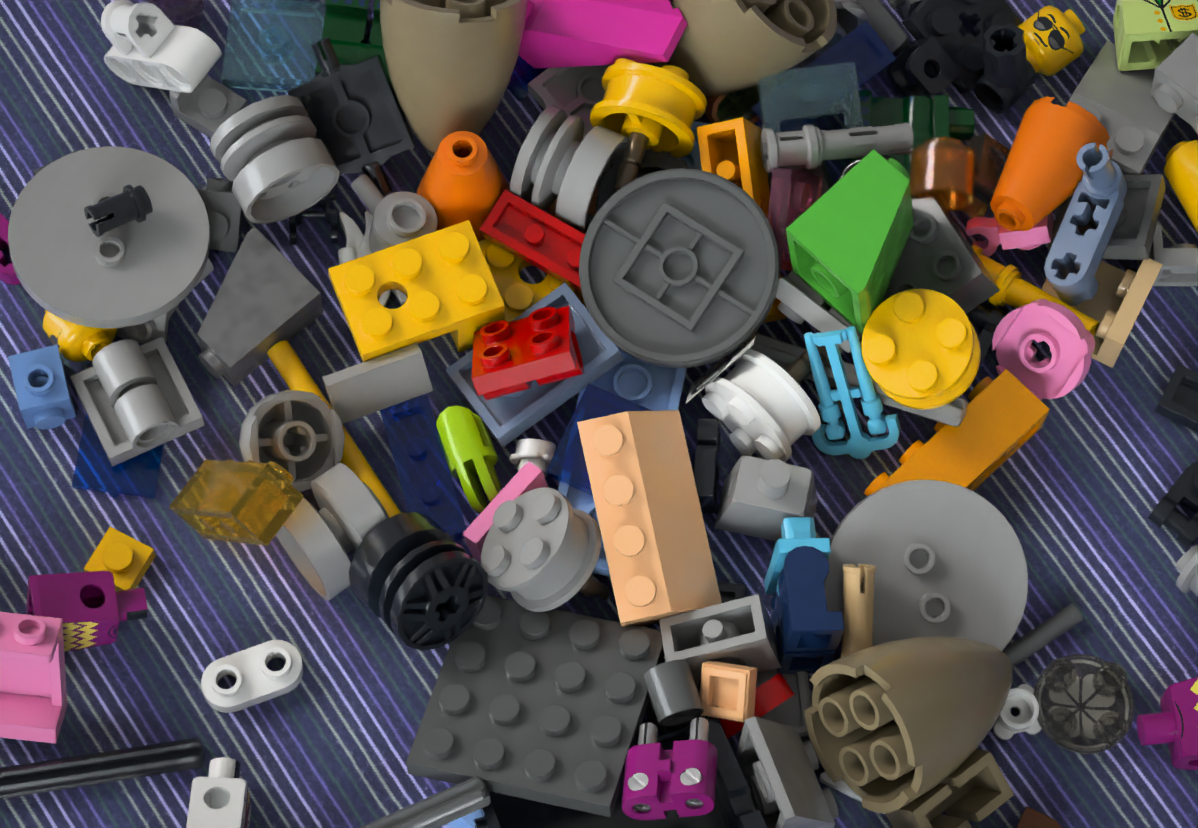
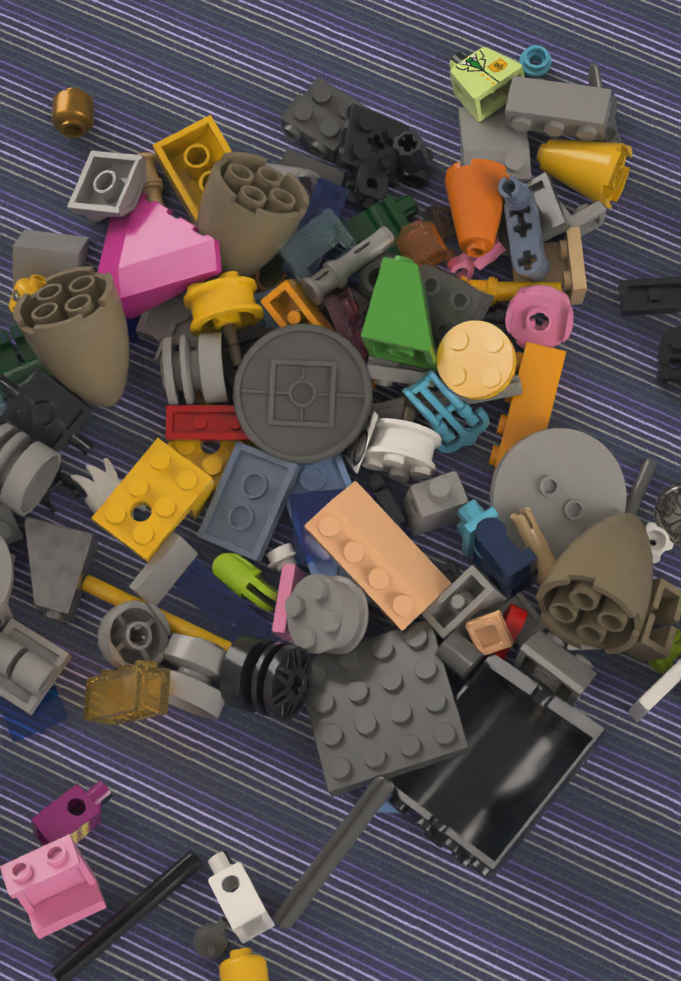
camera: 25 degrees left, 5 degrees up
yellow plate [84,527,156,591] -> none
white plate [201,640,303,713] -> none
light grey piece [351,174,437,253] -> none
orange cone [416,131,510,242] -> none
red plate [471,306,584,400] -> none
magenta piece [622,717,718,820] -> none
yellow head [1018,5,1086,76] -> none

